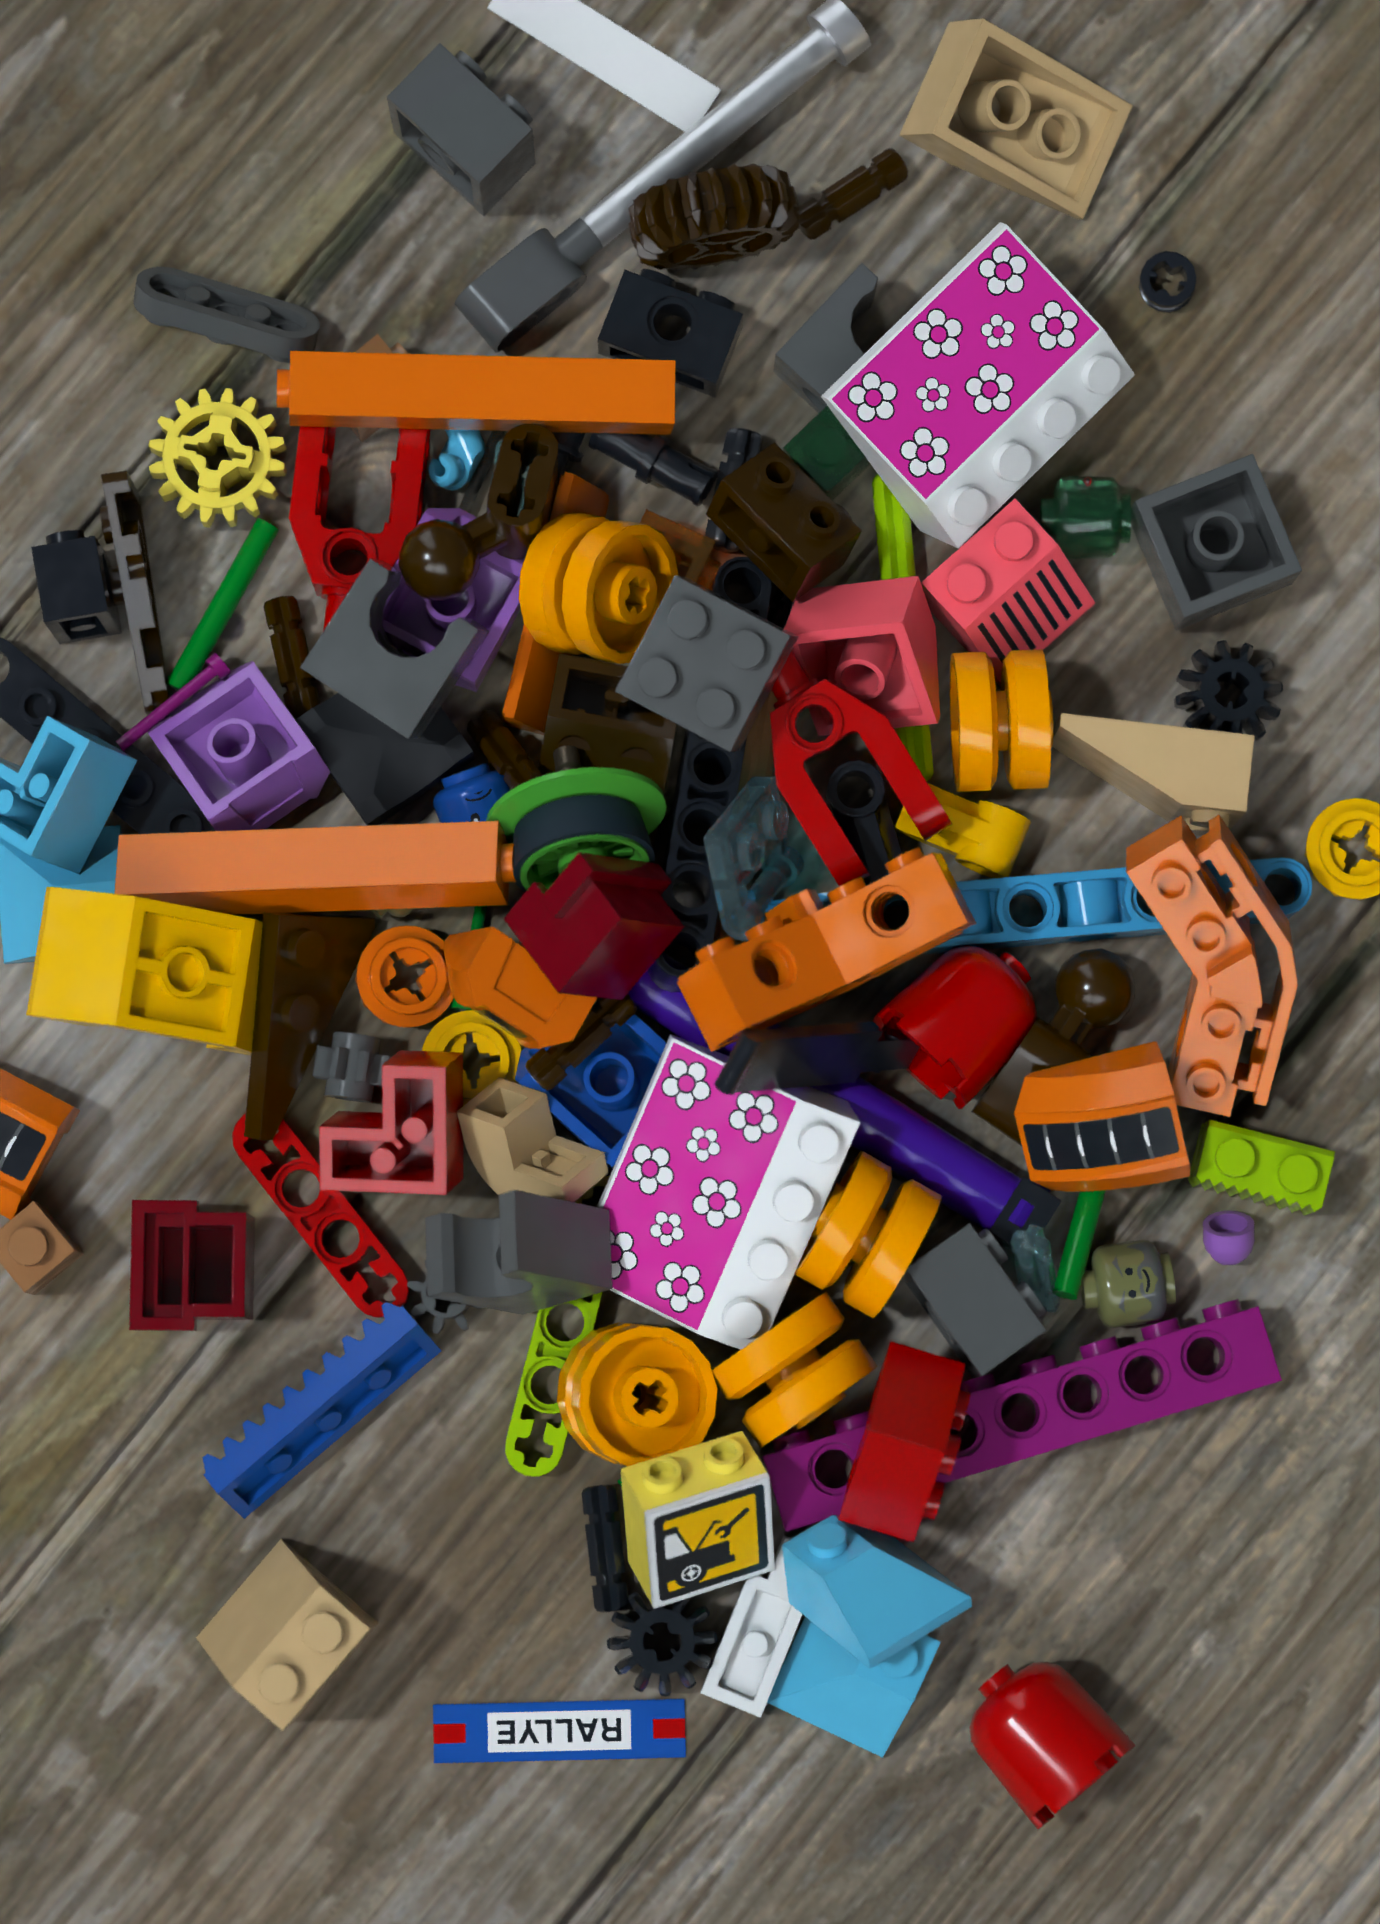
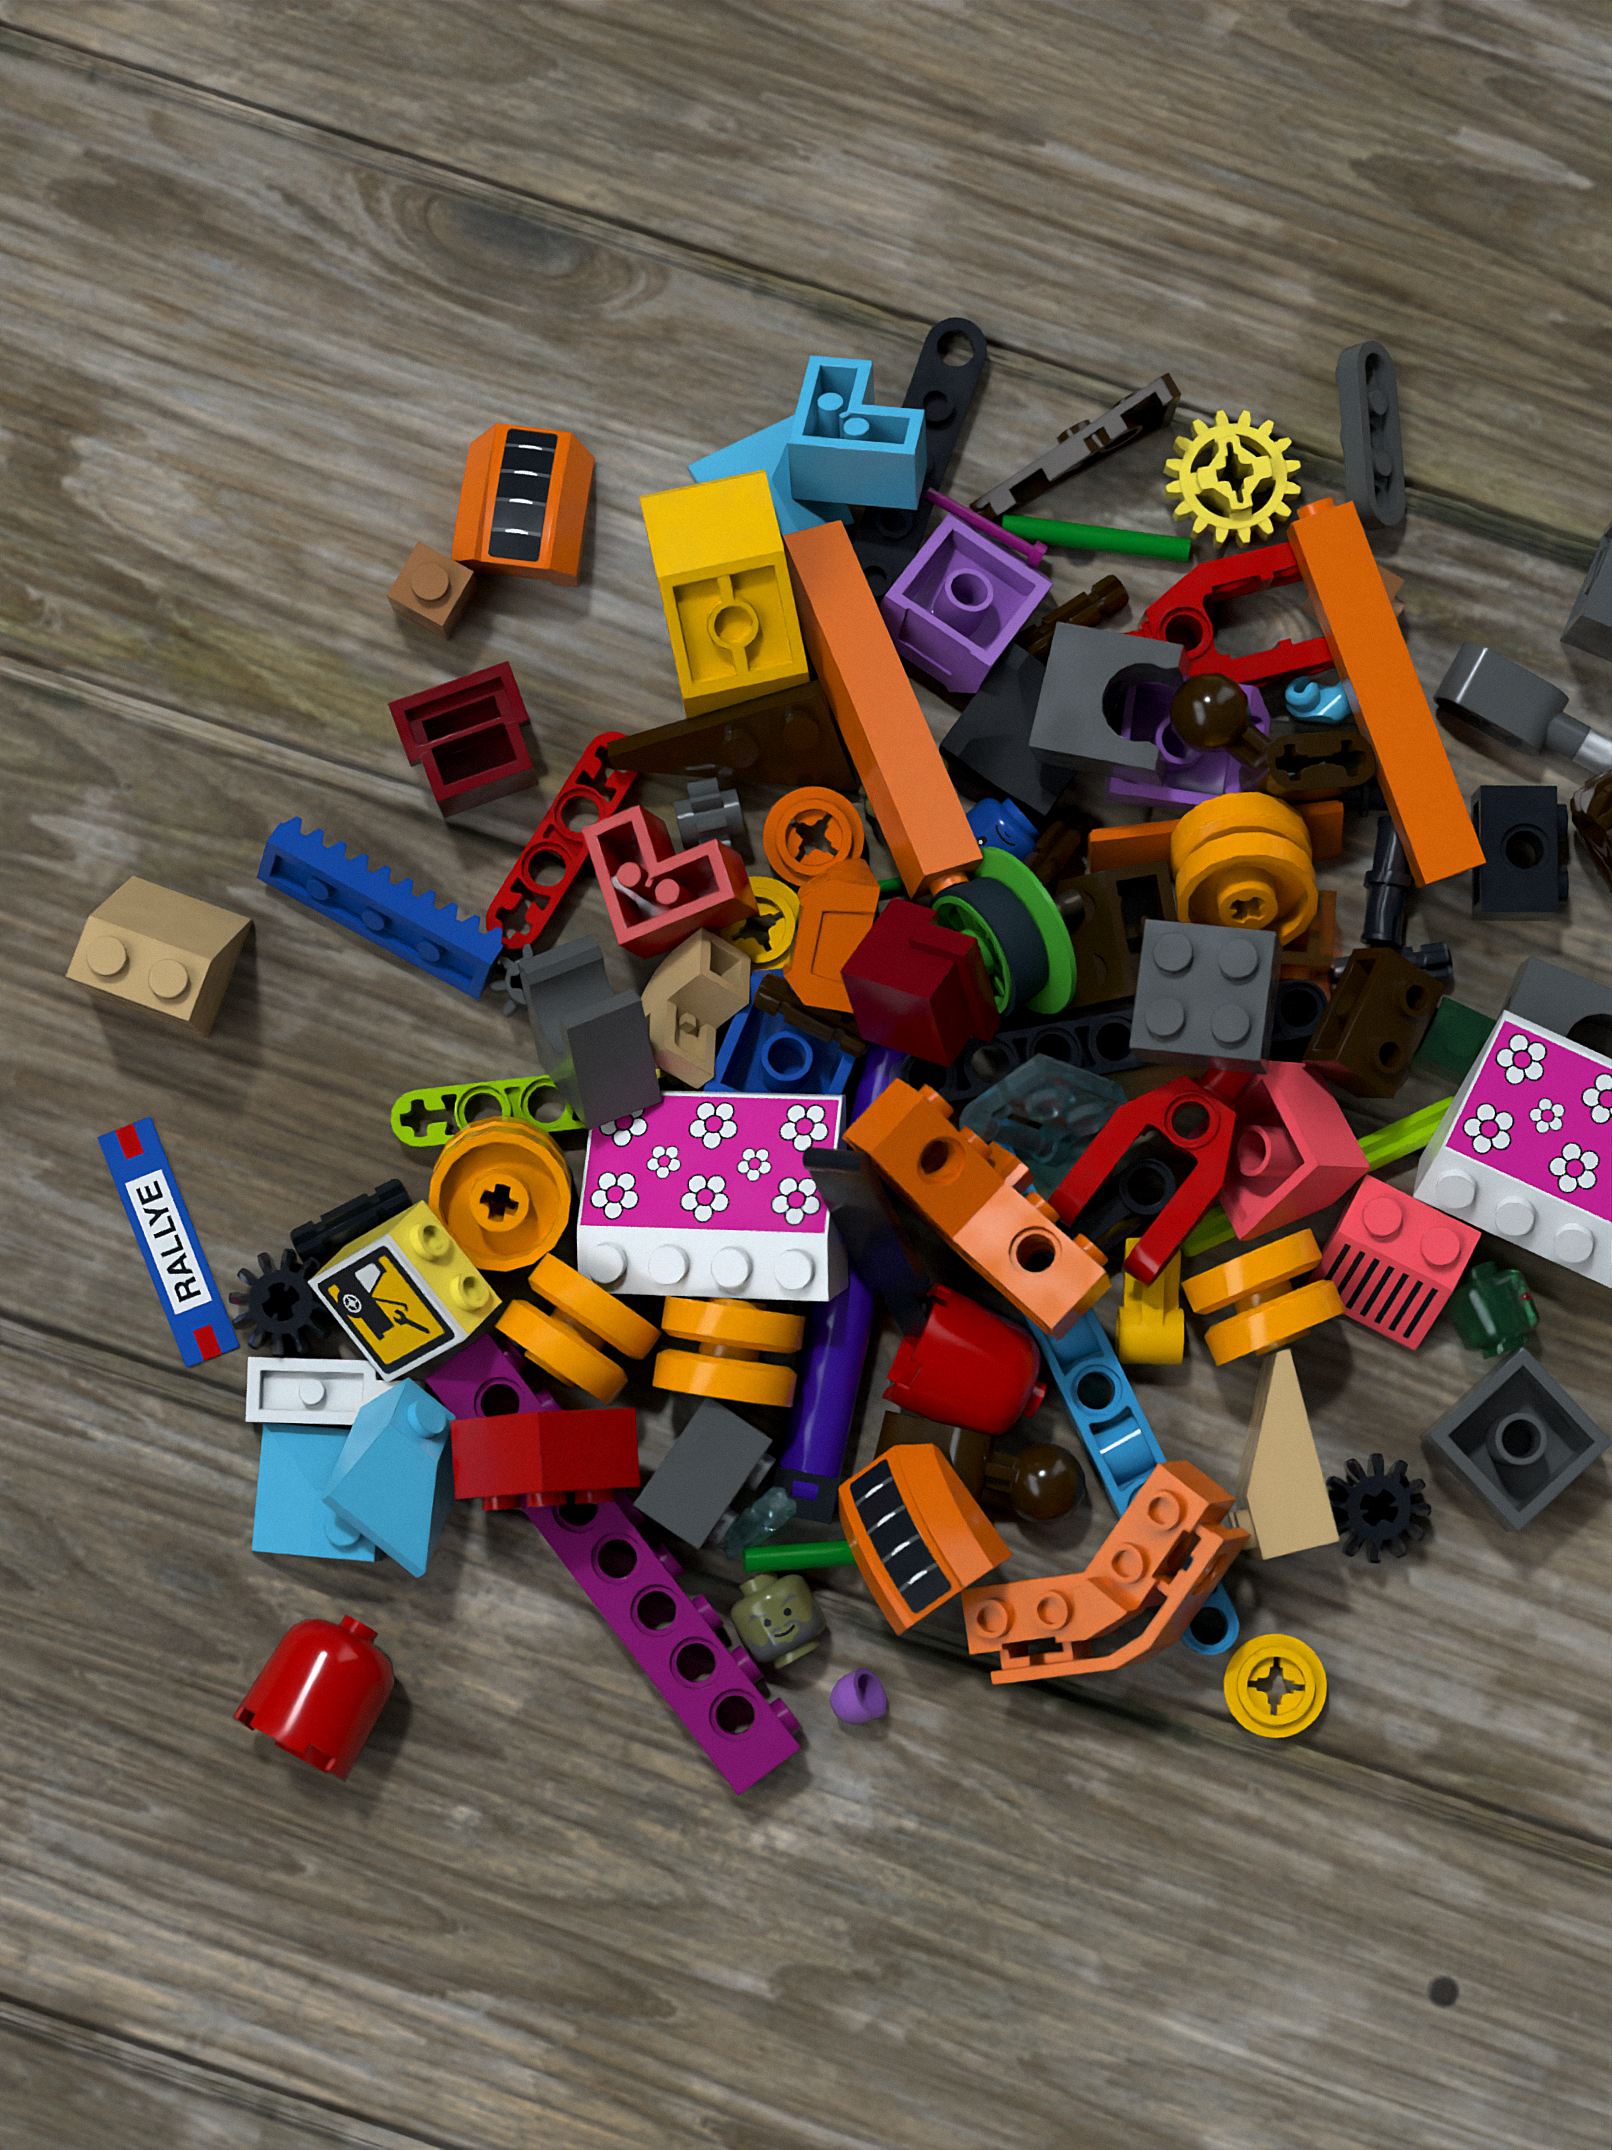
camera: 70 degrees right, 0 degrees up
black brick [31,530,122,644] -> none
lime brick [1188,1120,1335,1216] -> none

